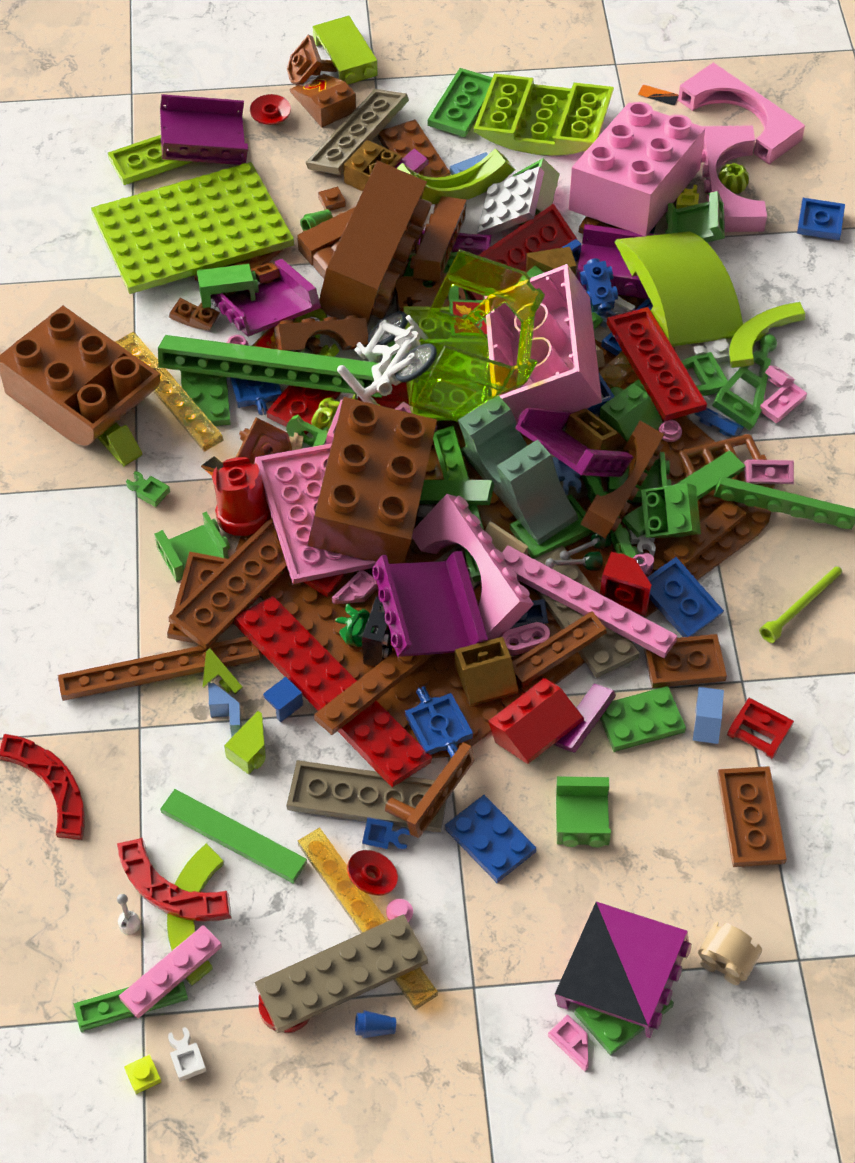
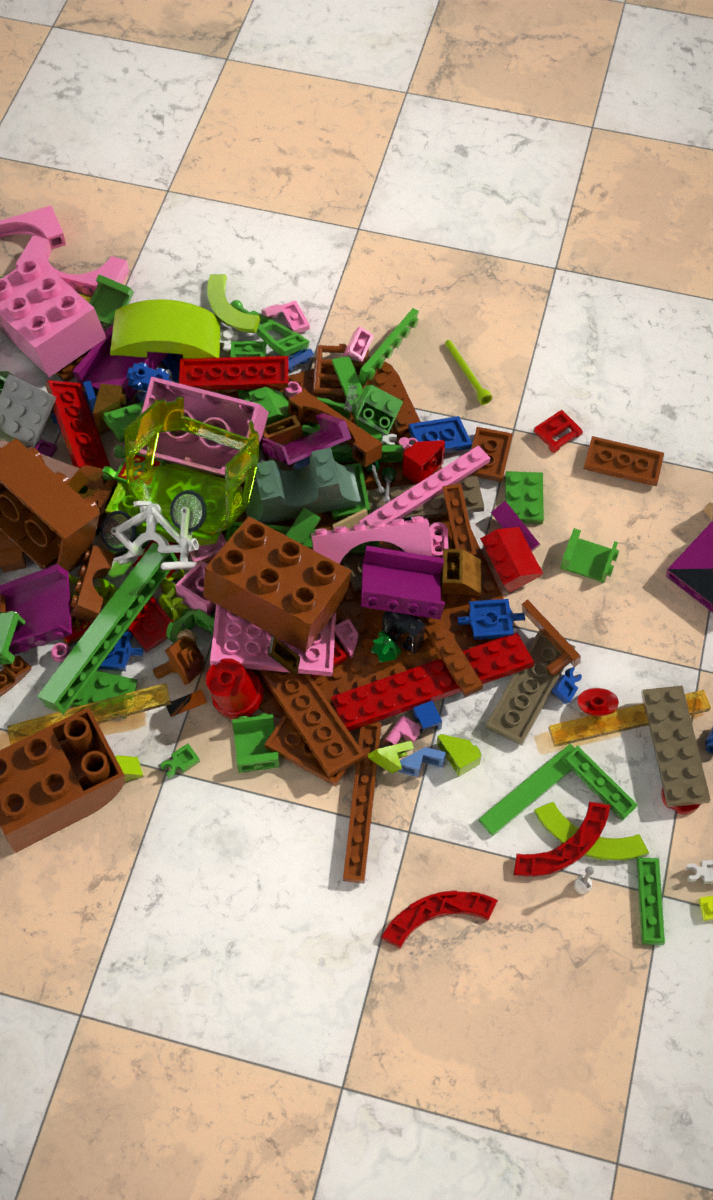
camera: 70 degrees left, 5 degrees up
bright pink plate [119,925,222,1019] -> none
bright pink plate [386,899,413,922] -> none
blue plate [445,795,536,883] -> none
medium blue slope [693,687,724,744] -> none
lime piece [718,163,749,194] -> none
blue plate [797,197,845,241] -> none
none -> dark brown slope [268,636,301,675]
none -> clear plate [344,384,359,411]
none -> bright pink piece [385,716,423,746]
none -> bright green tile [562,745,638,821]

